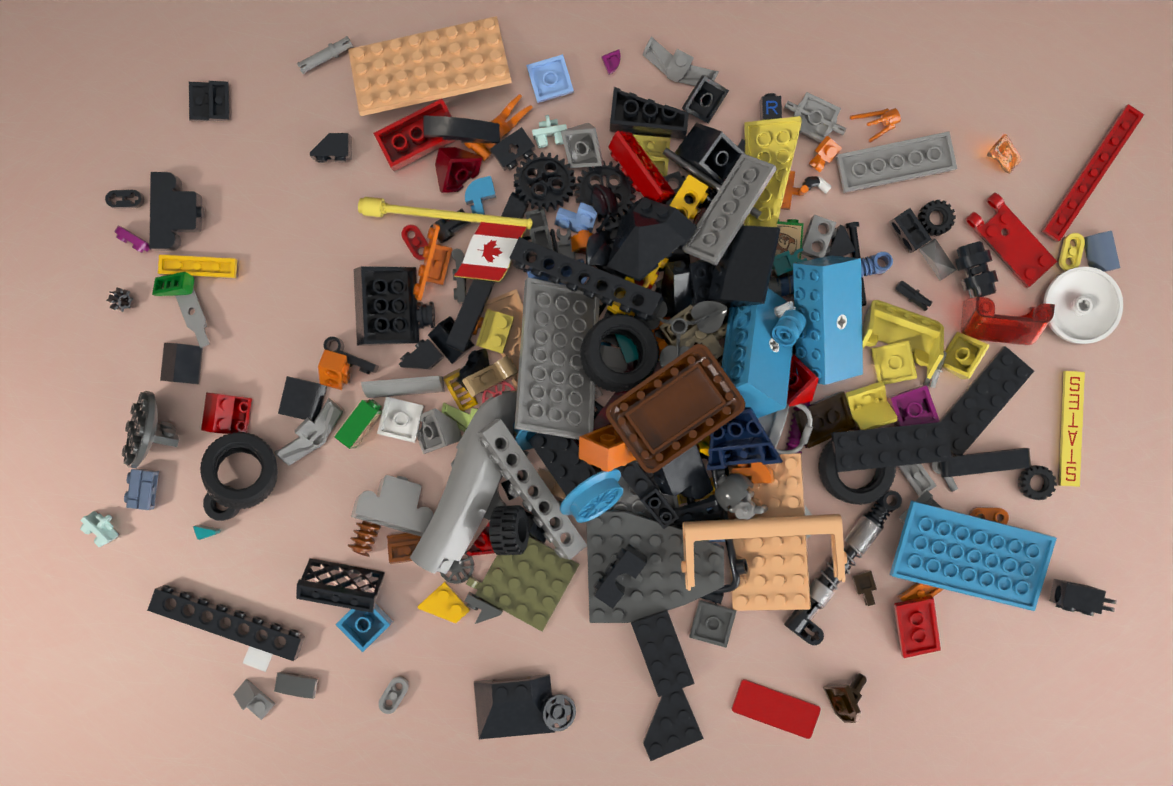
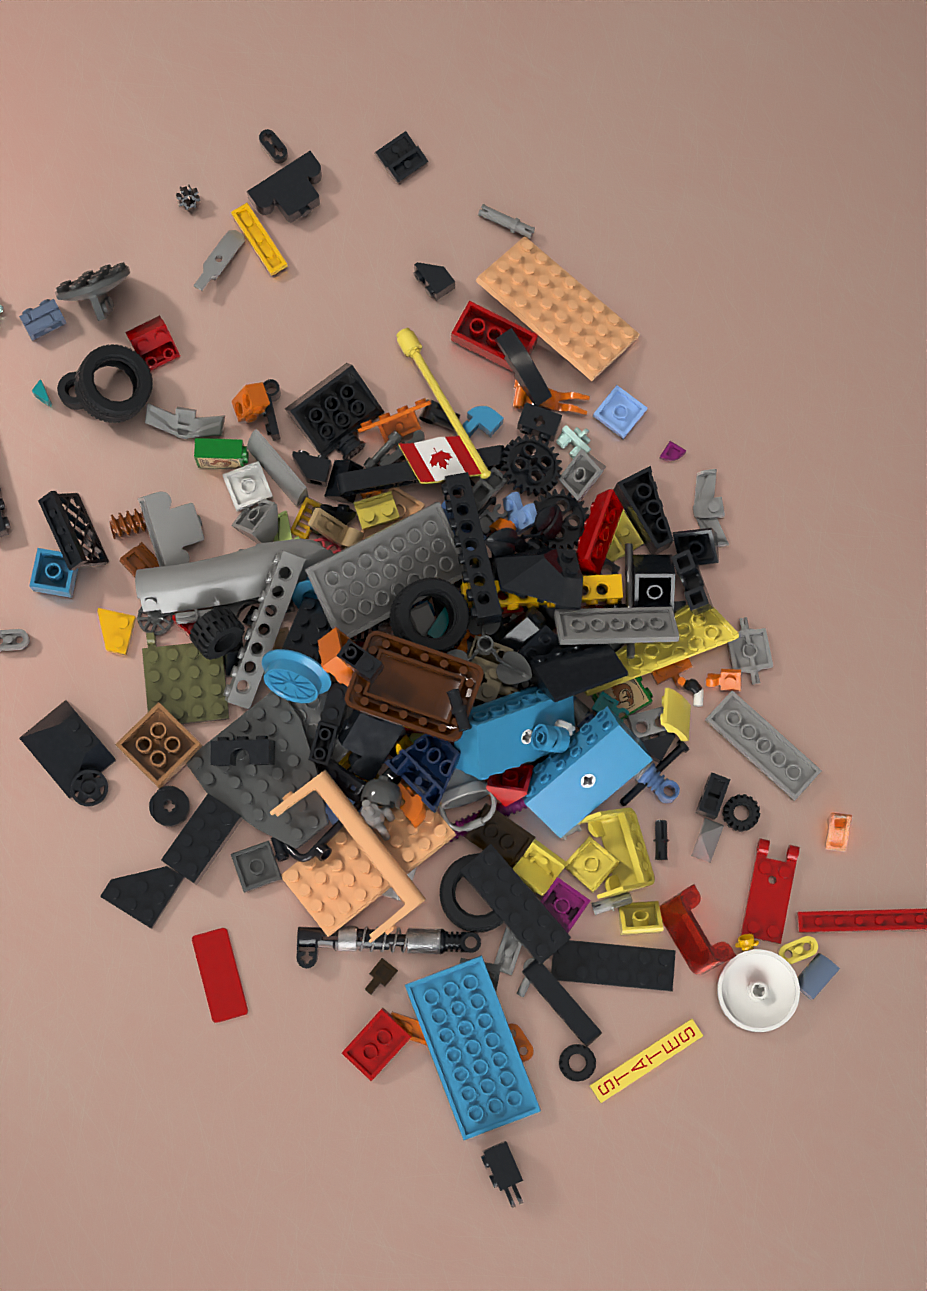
camera: 50 degrees right, 10 degrees down
magenta plate [114,225,149,253] -> none
green slope [152,272,195,296] -> none
black slope [160,343,203,384] -> none
black slope [278,376,327,422] -> none
red plate [401,225,428,261] -> none
dark red slope [435,147,483,193] -> none
dark grey slope [465,592,503,624] -> none
black brick [760,93,782,121] -> none
dark brown piece [823,673,867,723] -> none
orange plant [850,108,901,142] -> none
black piece [955,241,998,299] -> none
none -> medium nougat slope [115,702,203,789]
none -> black plate [149,786,190,827]
none -> light grey axle [175,608,214,624]
none -> black slope [336,639,384,684]
none -> dark grey bar [363,430,403,468]
none -> black pin [446,688,472,732]
none -> light yellow slope [660,688,691,741]
none -> black arch [671,549,714,616]
none -> yellow plate [735,934,759,951]

